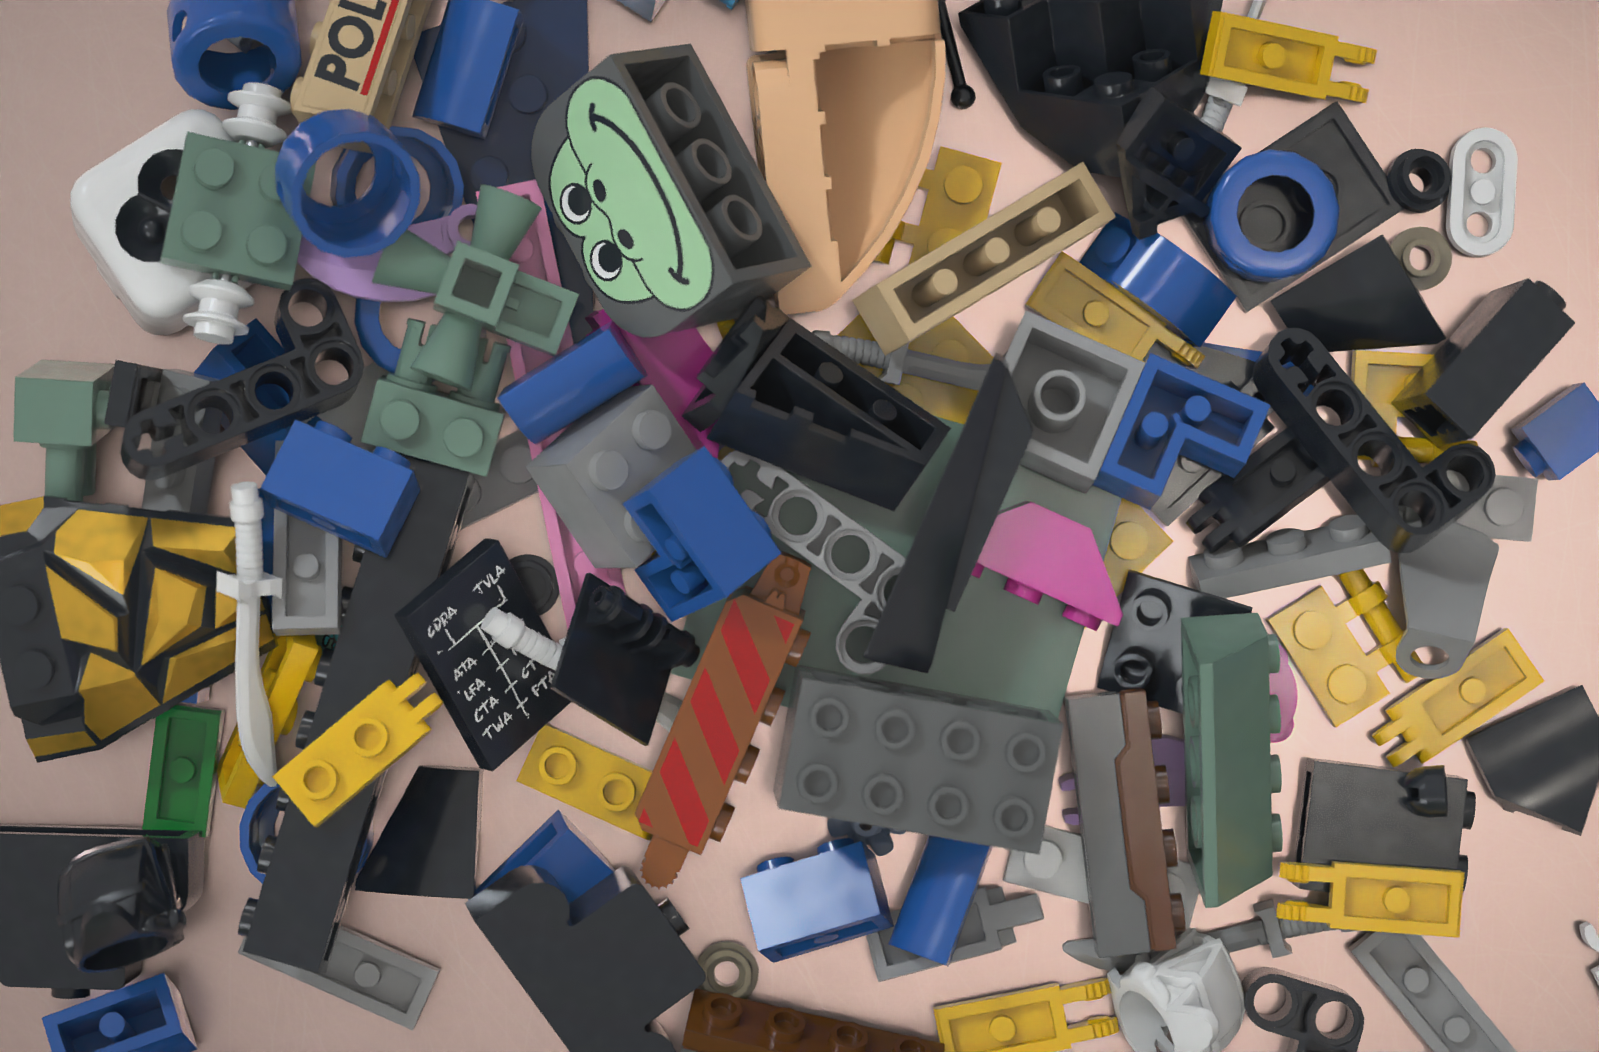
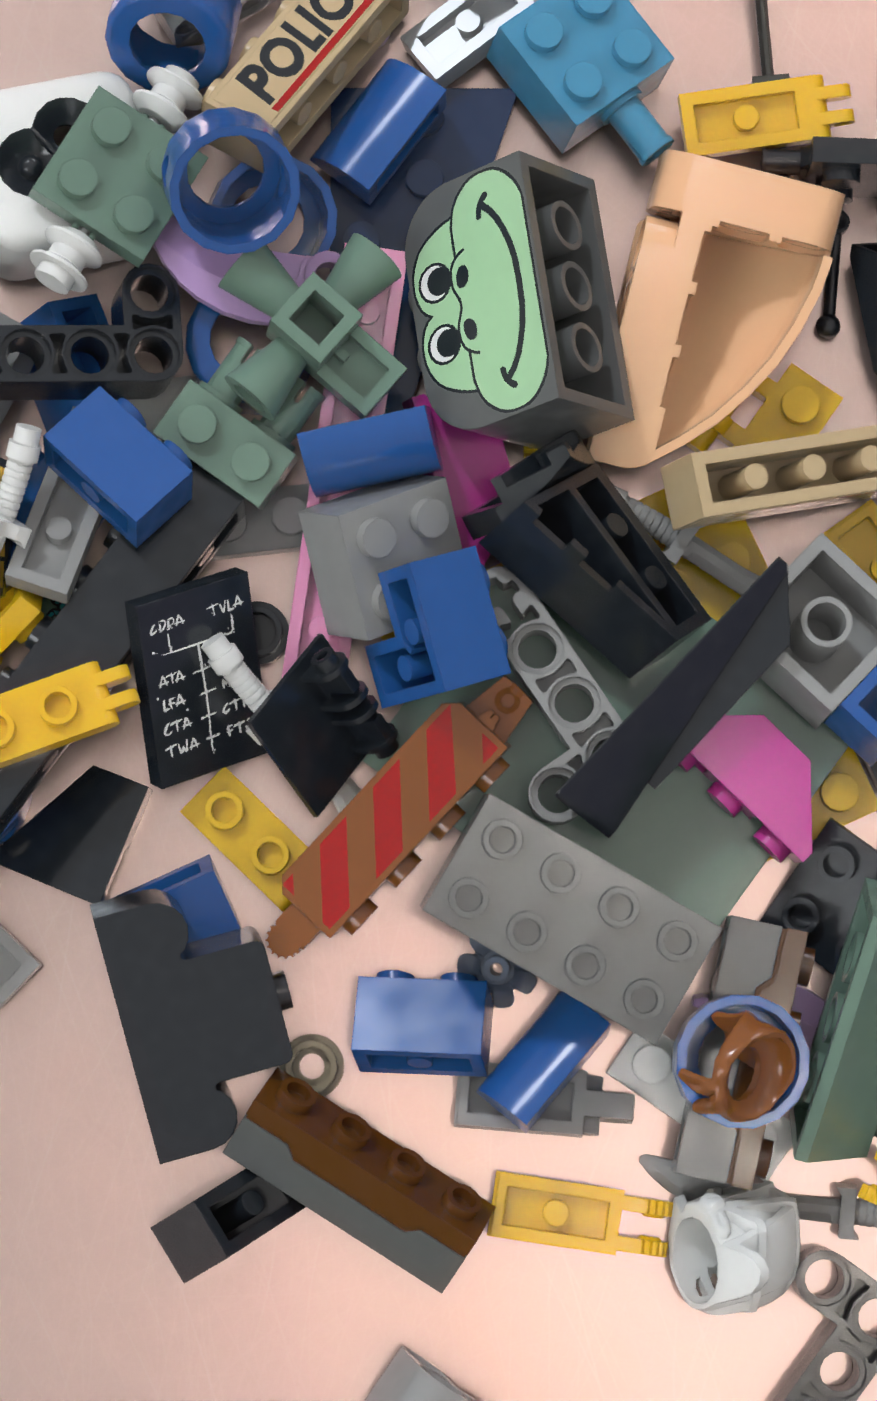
camera: 20 degrees right, 5 degrees down
none -> piece [672,995,810,1129]
none -> dark orange piece [678,1010,796,1122]

